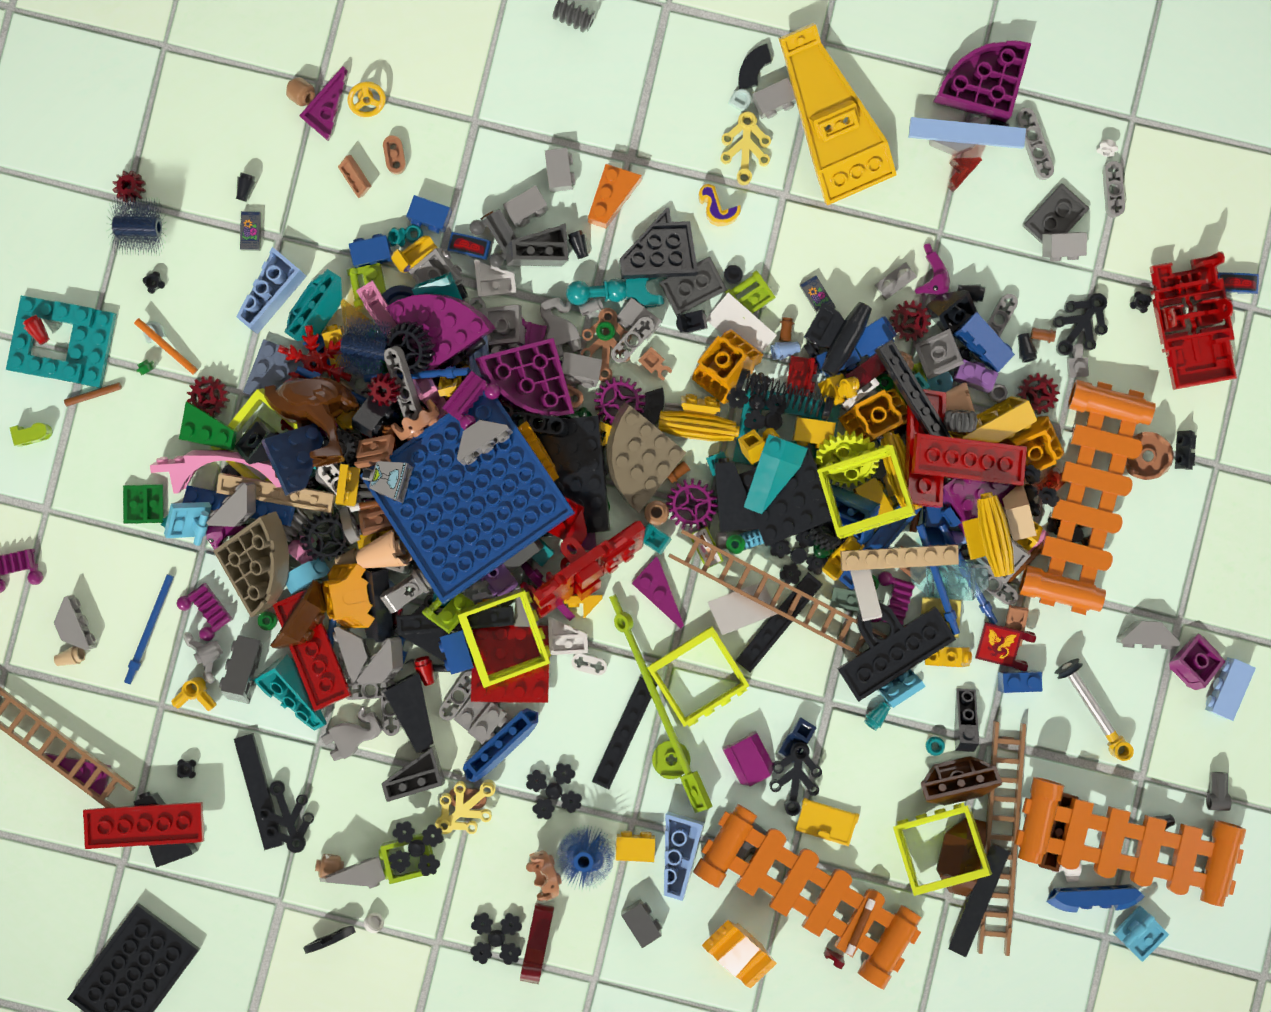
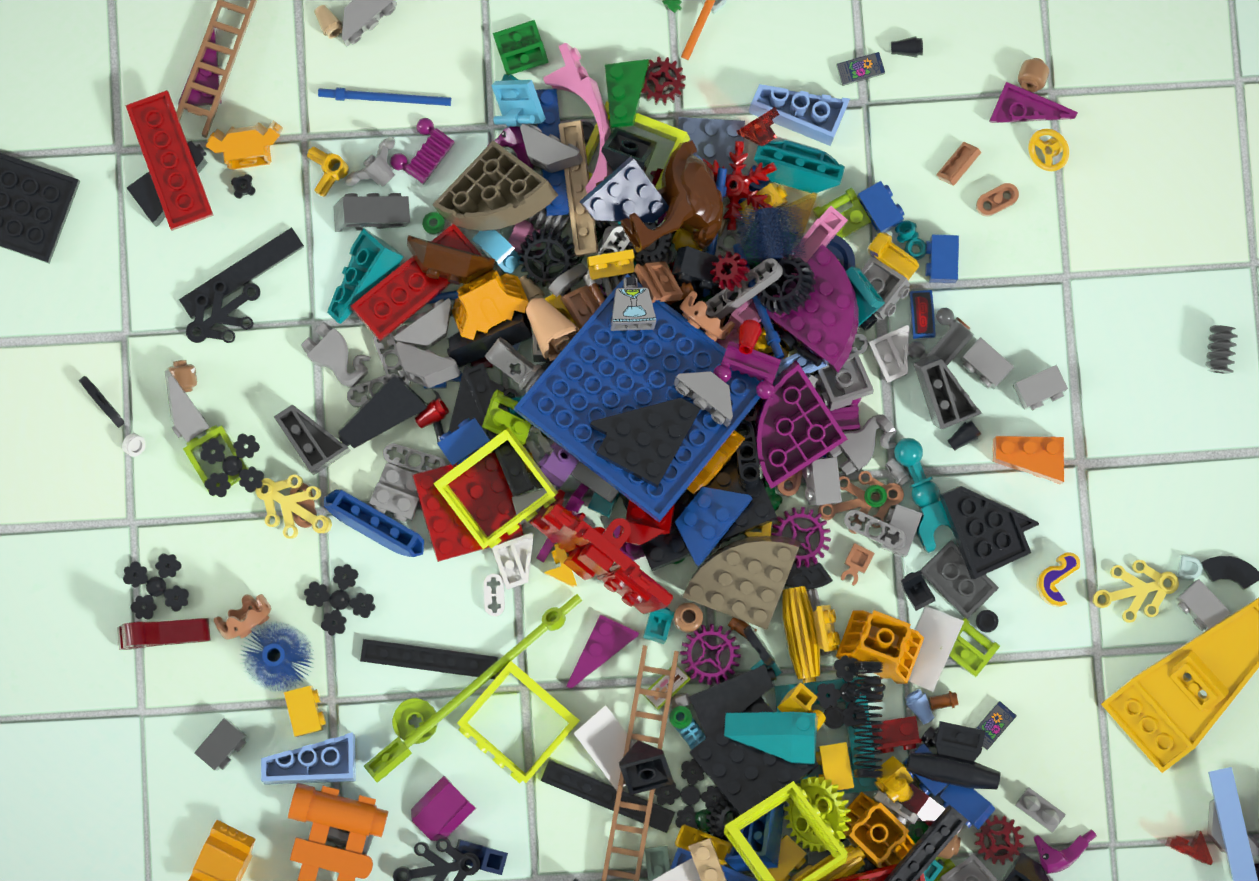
camera: 75 degrees right, 5 degrees down
none -> light orange slope [205,120,283,170]
none -> black wing [590,398,701,488]
none -> black slope [619,740,674,795]
none -> blue wing [675,487,752,567]
none -> clear red slope [737,107,780,146]
none -> red cone [739,319,762,354]
none -> black tile [743,625,776,666]

